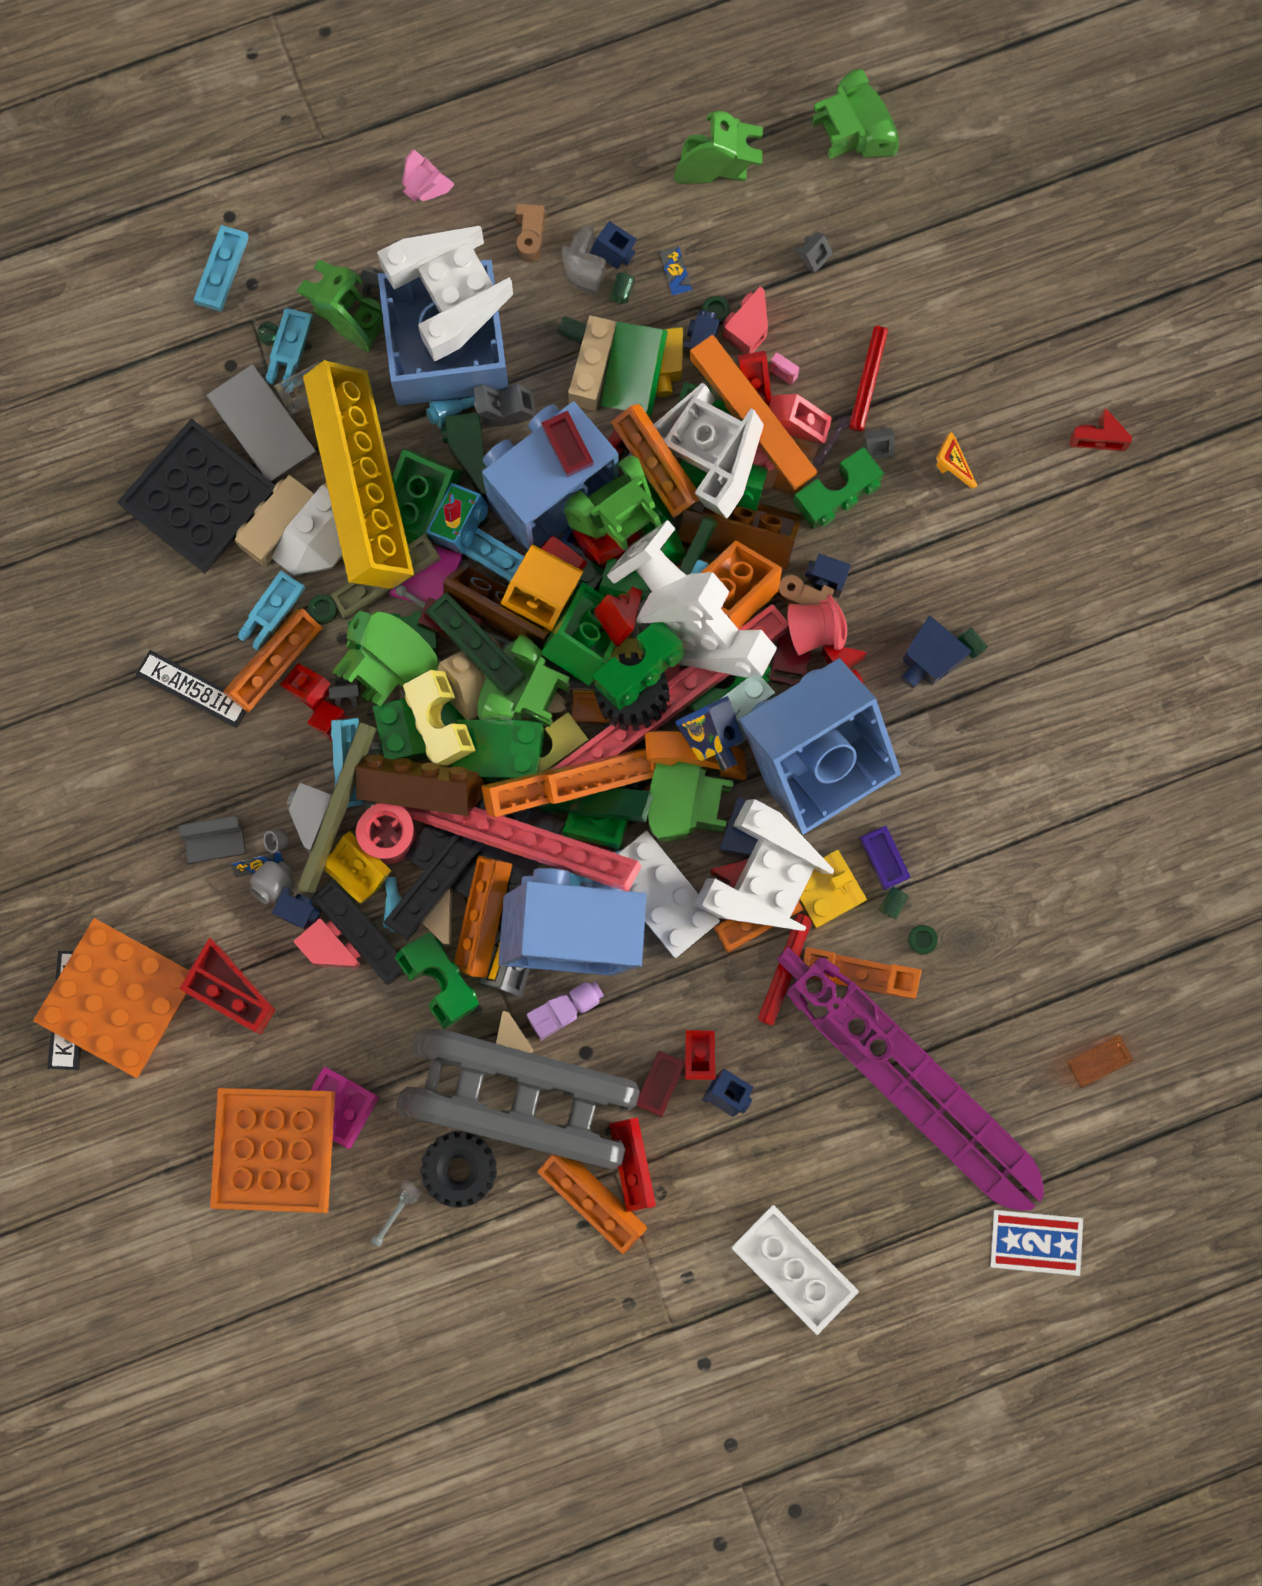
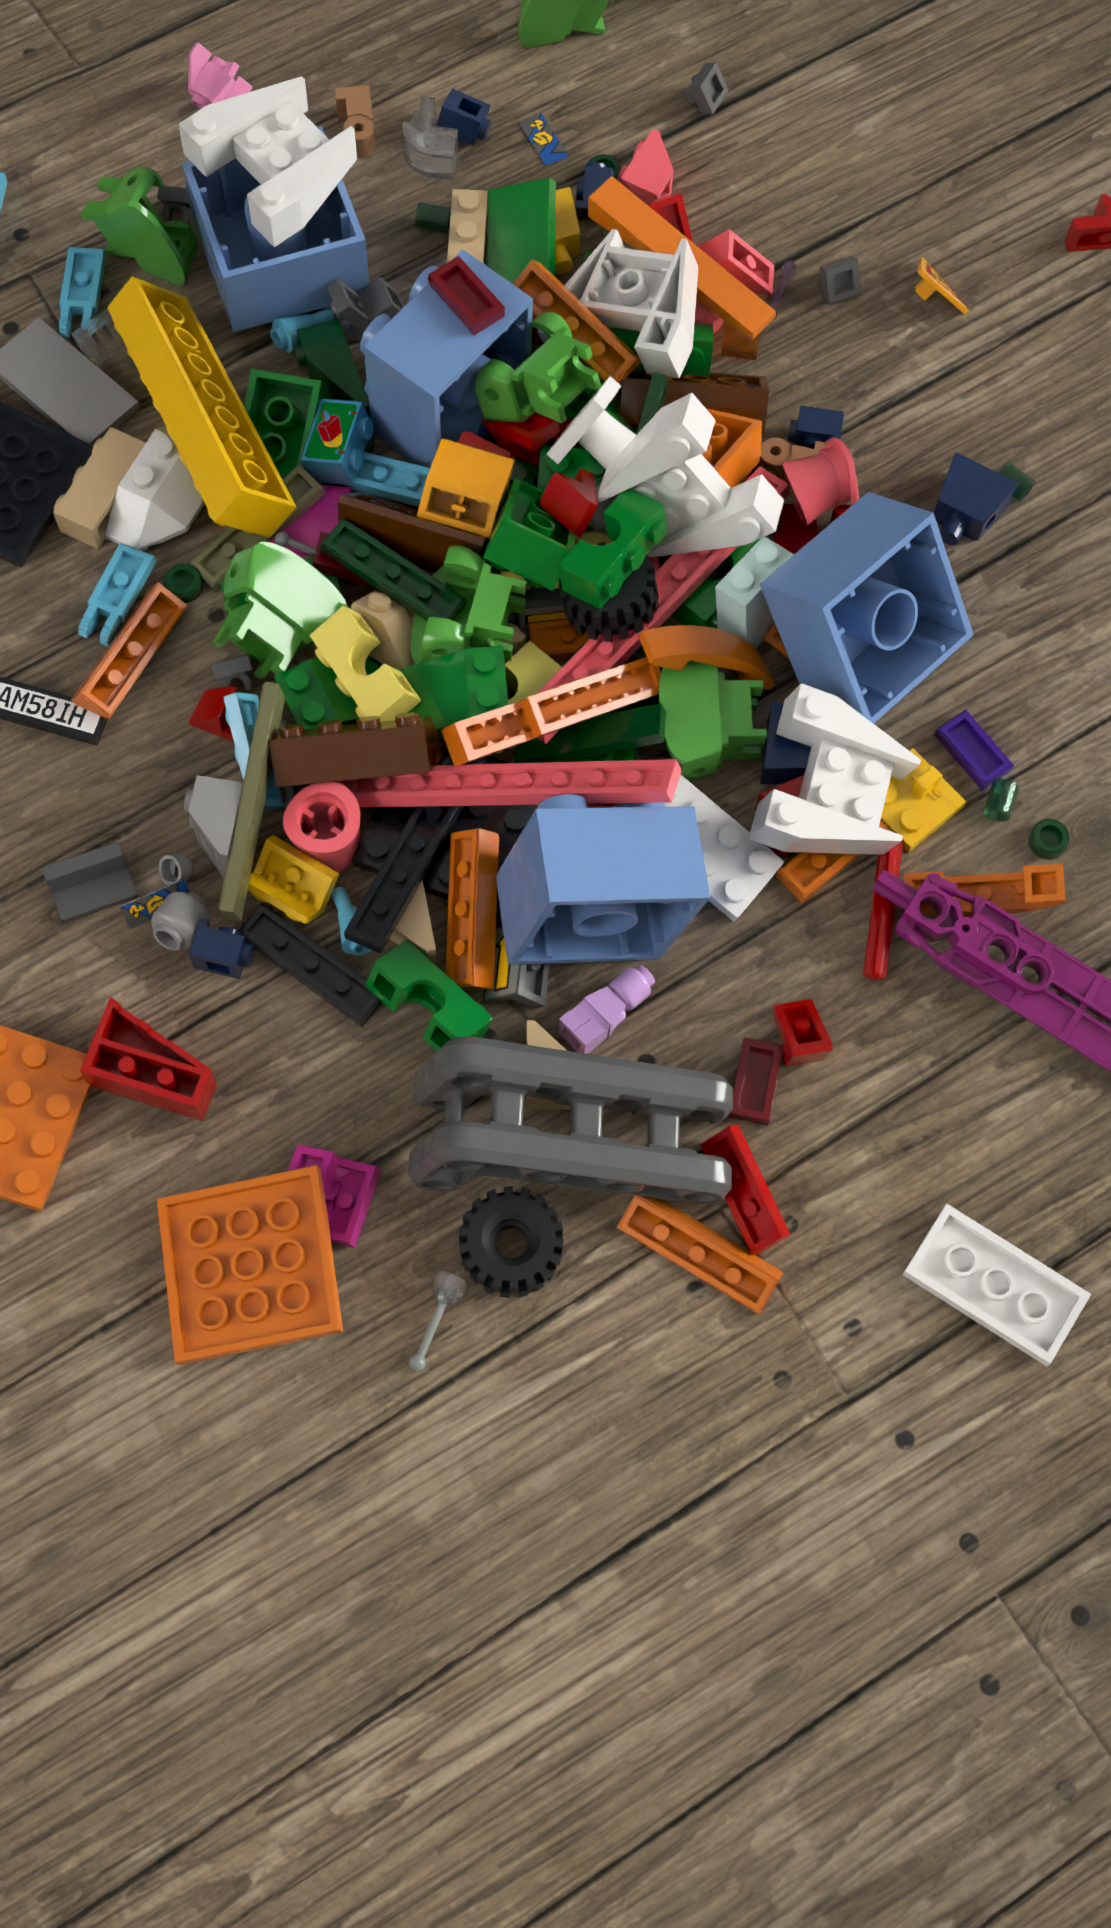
camera: 15 degrees left, 10 degrees down
clear green hinge [257,321,279,346] -> none
red slope [280,663,331,711] -> none
coral slope [293,918,361,969] -> none
clear green hinge [609,272,635,304] -> none
dark blue torso [675,696,743,771] -> none
dark blue brick [701,1068,754,1117] -> none
bright pink tile [769,352,800,385] -> none
green arch [793,447,884,529] -> none
red axle [849,325,888,432] -> none

